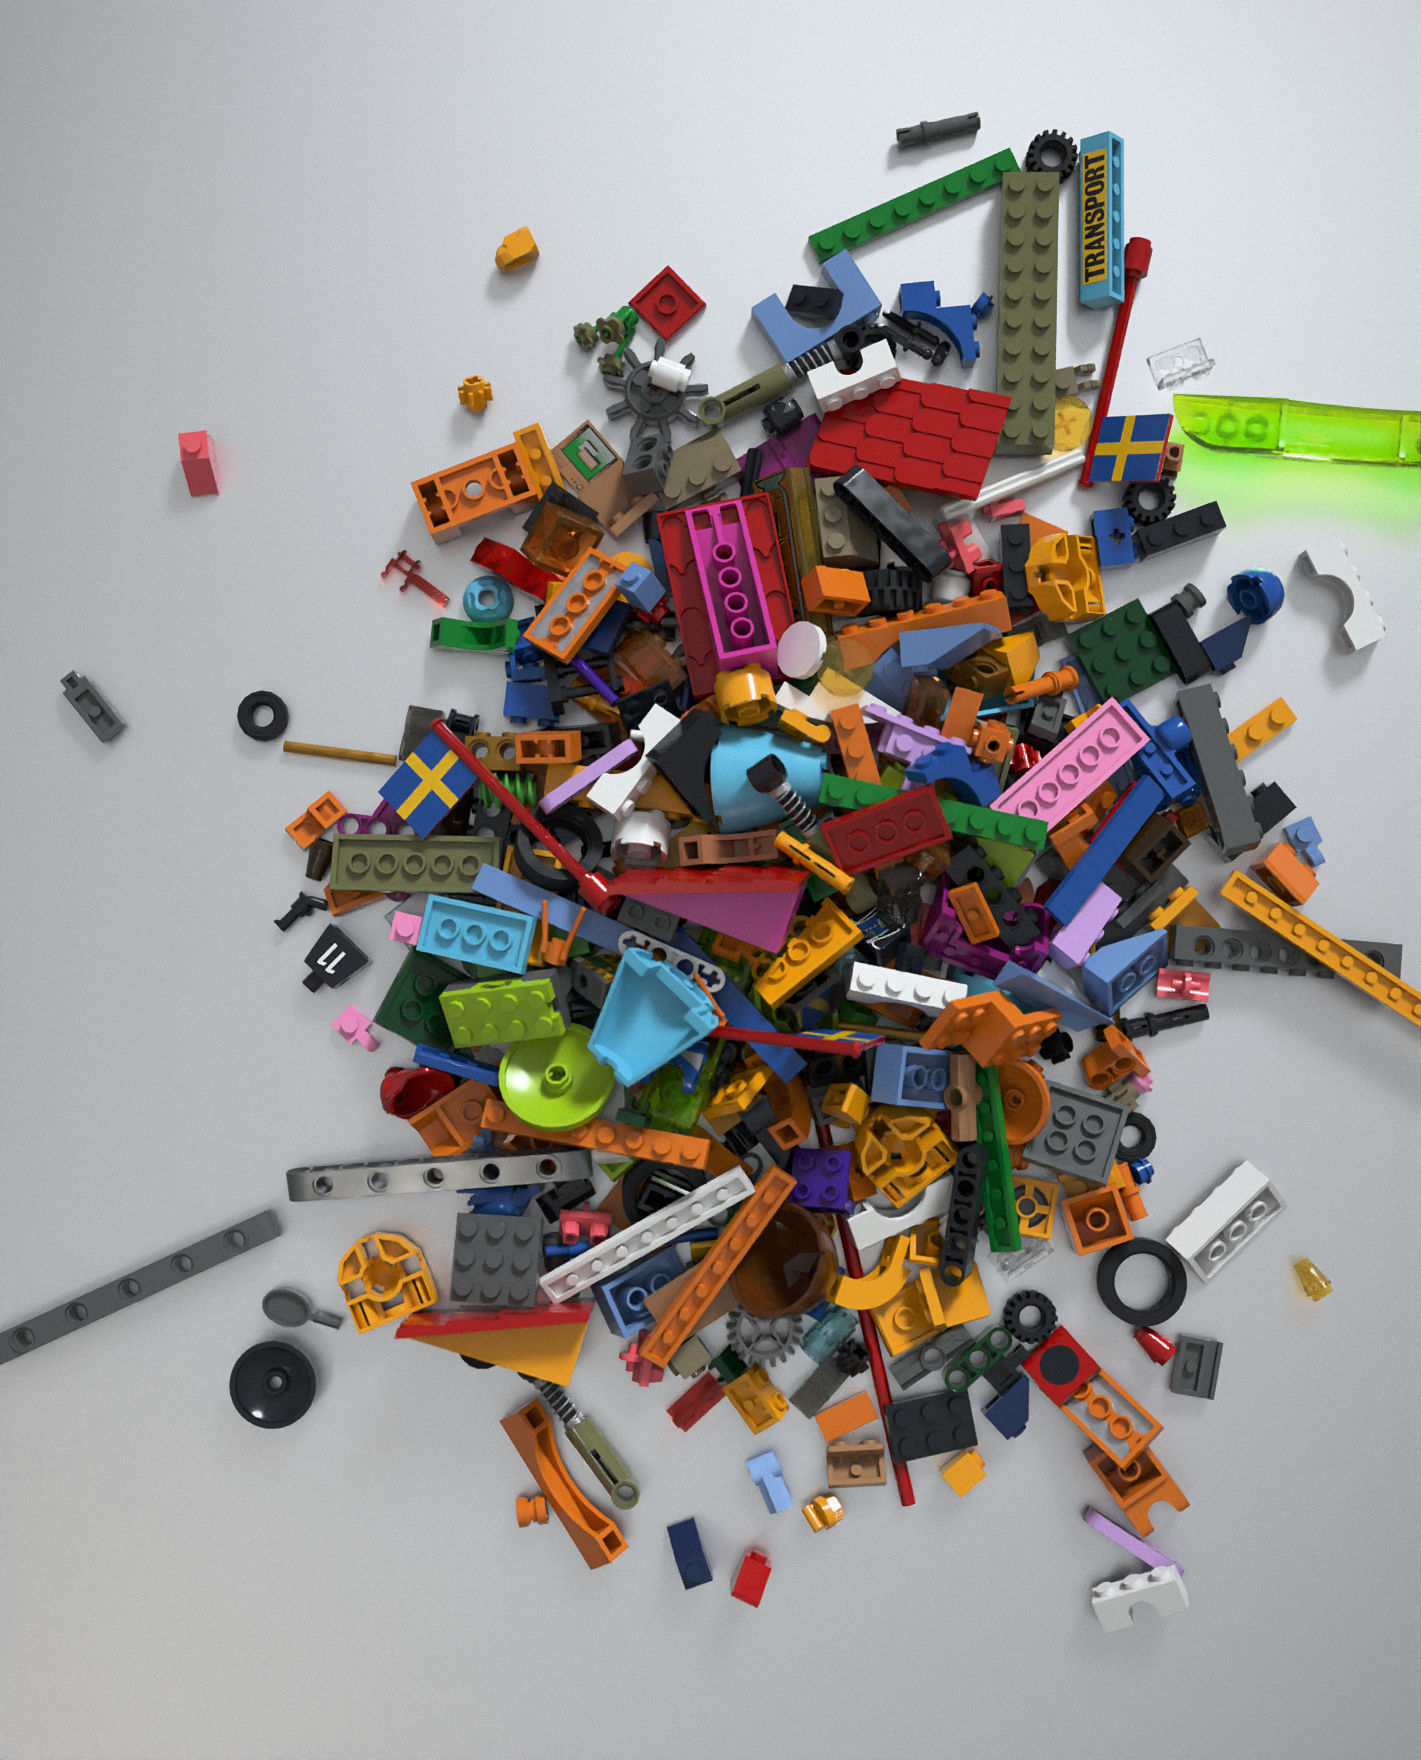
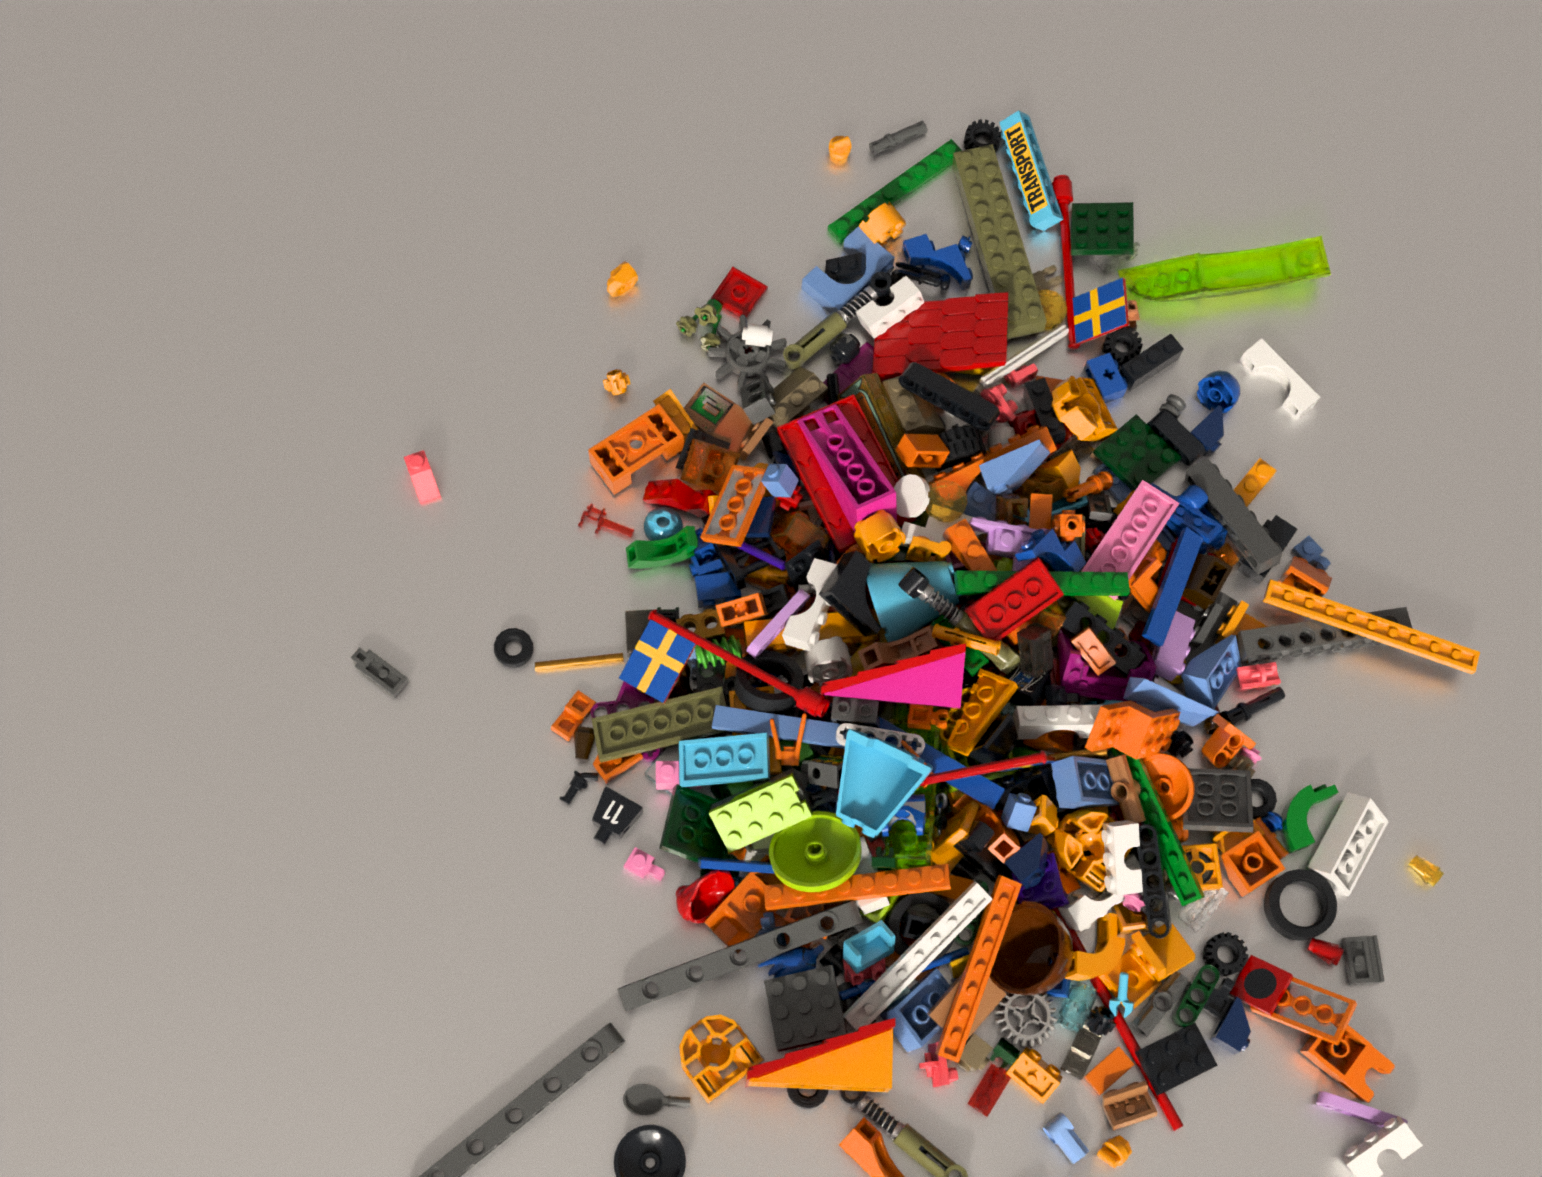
camera: 20 degrees left, 15 degrees down
light orange brick [939,1448,987,1498] -> none
none -> light orange piece [828,136,851,161]
none -> medium azure panel [843,920,895,974]
none -> light orange brick [859,202,906,248]
none -> medium blue brick [1001,793,1037,832]
none -> dark blue slope [1004,833,1048,890]
none -> dark green plate [1071,202,1134,255]
none -> white arch [1101,820,1143,896]
none -> medium azure bar [1109,972,1134,1018]
none -> bright pink plate [1123,893,1145,912]
none -> green arch [1281,784,1339,854]

